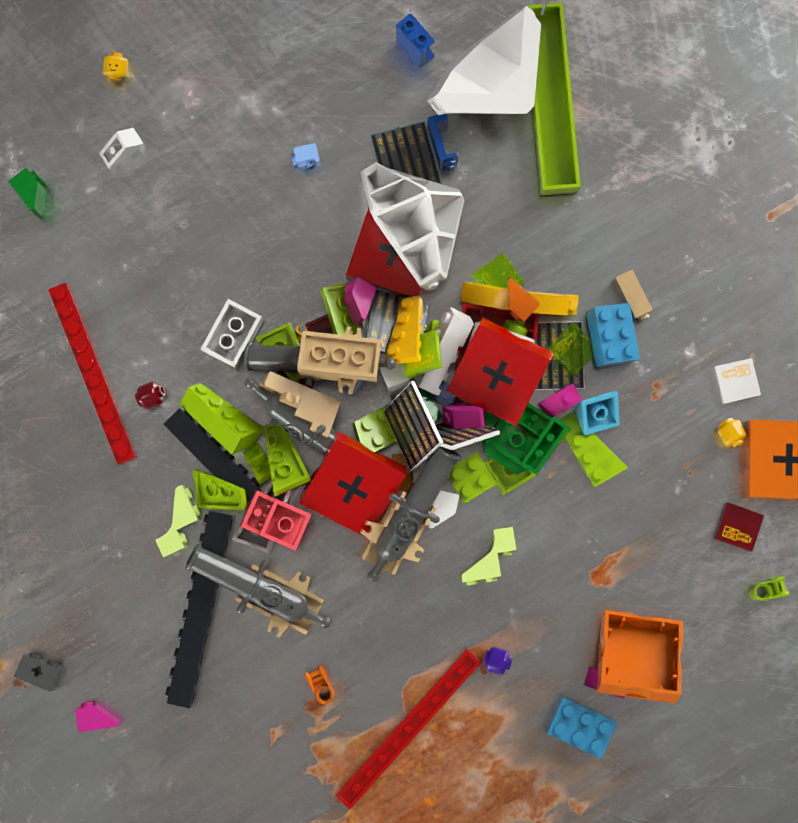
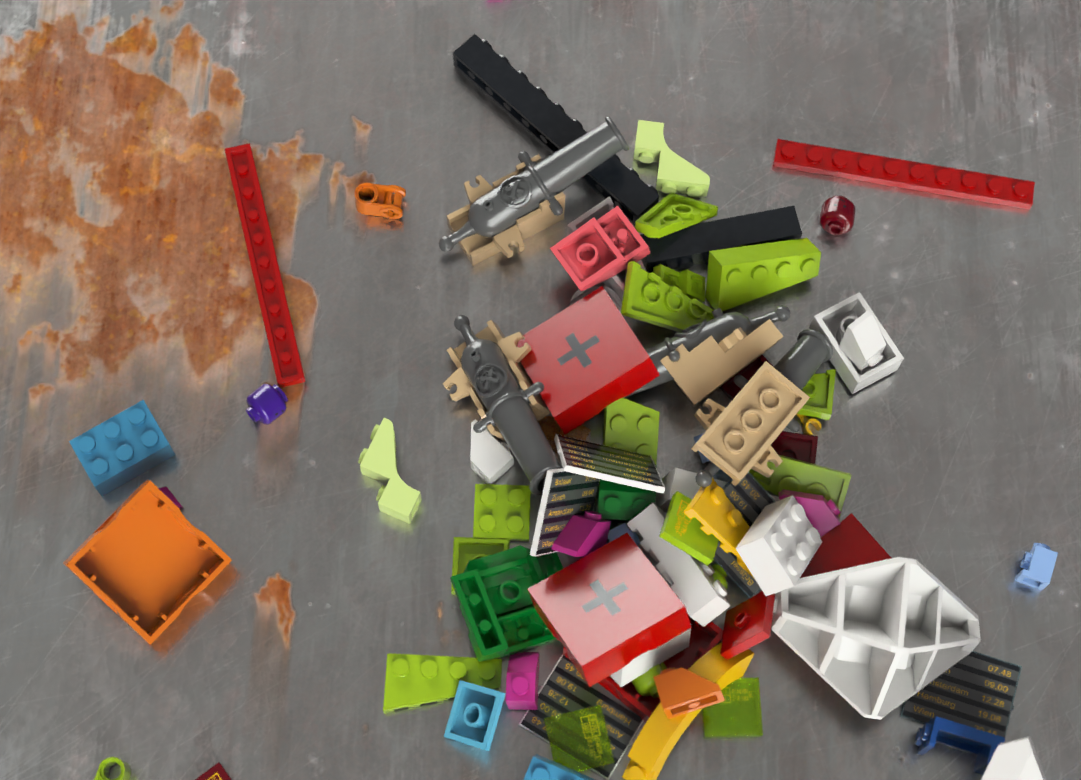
camera: 120 degrees right, 15 degrees down
none -> red plate [720,591,775,660]
none -> white brick [735,495,822,596]
none -> white slope [839,310,886,371]

